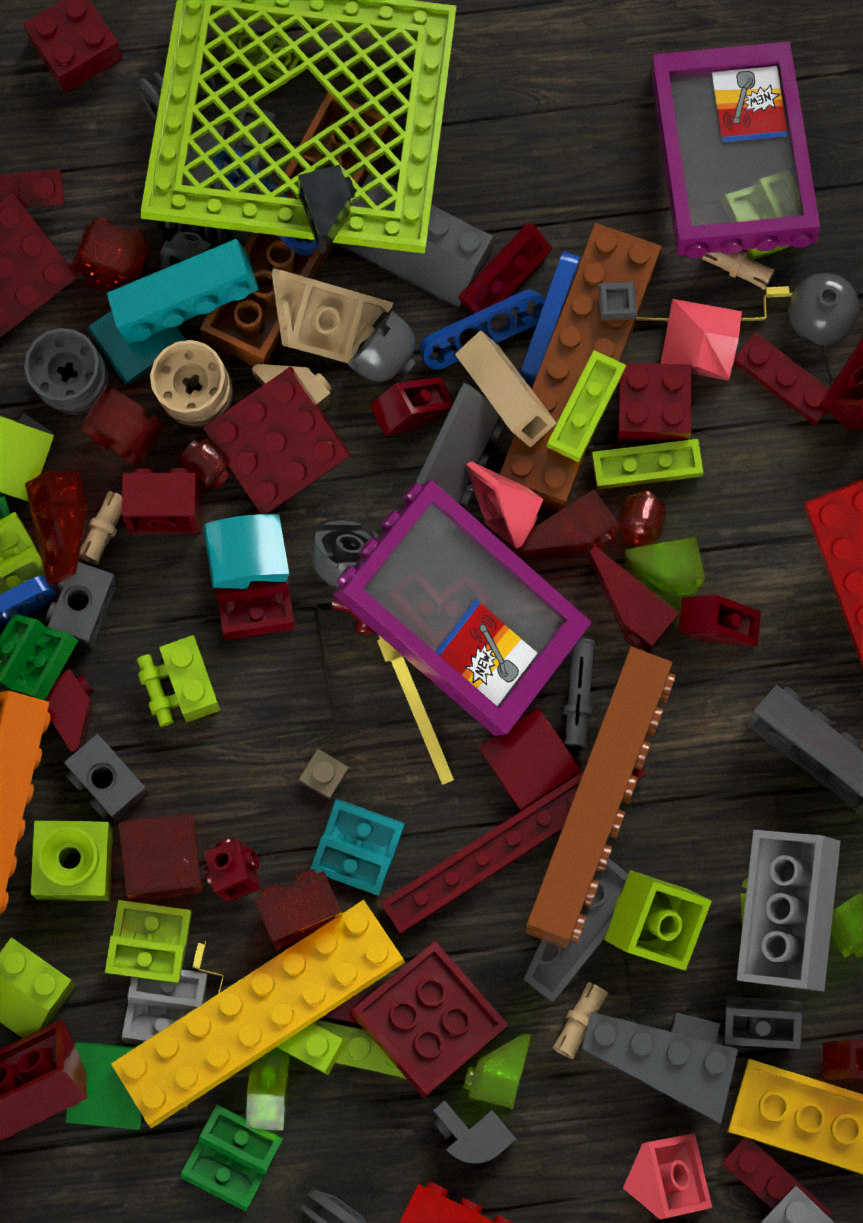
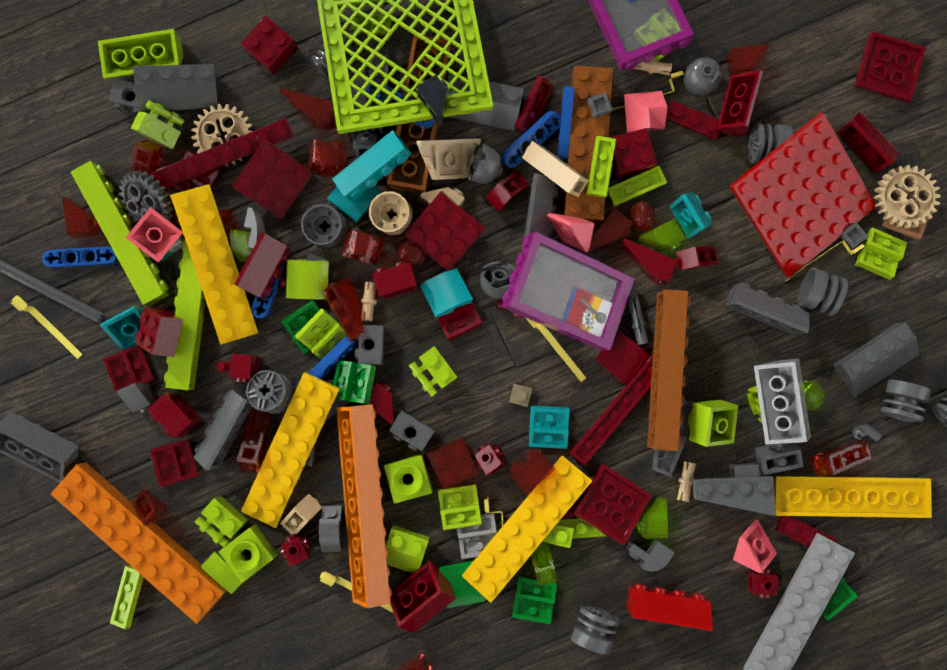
camera: 15 degrees left, 10 degrees up
none -> clear red slope [279,87,335,130]
none -> teal slope [669,192,712,239]

